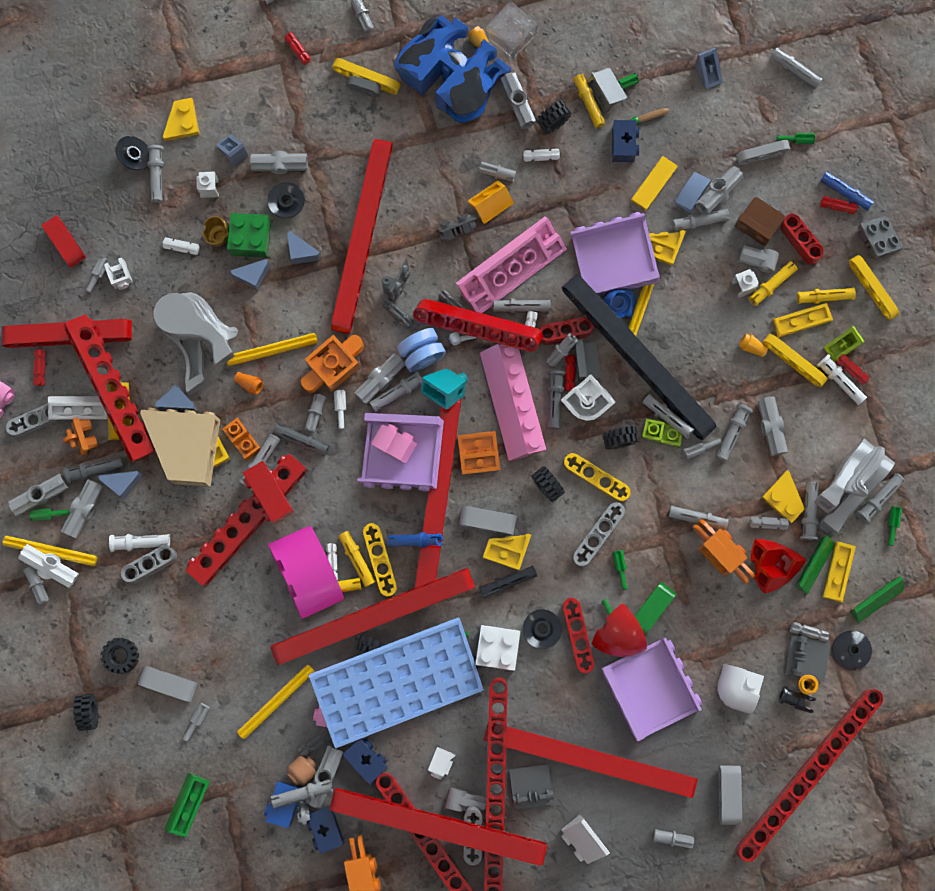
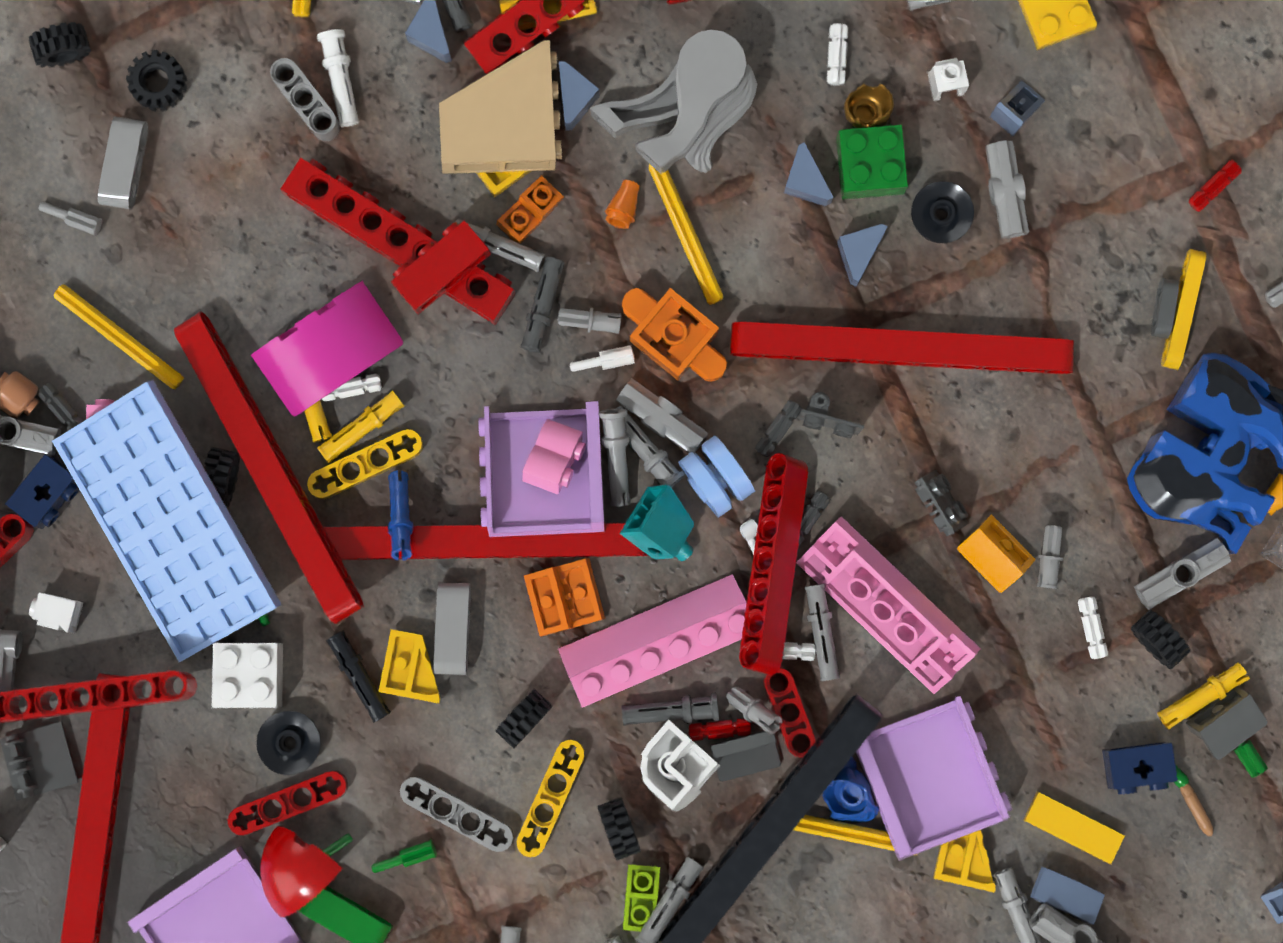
camera: 80 degrees right, 5 degrees up
none -> light grey pin [599,408,631,507]

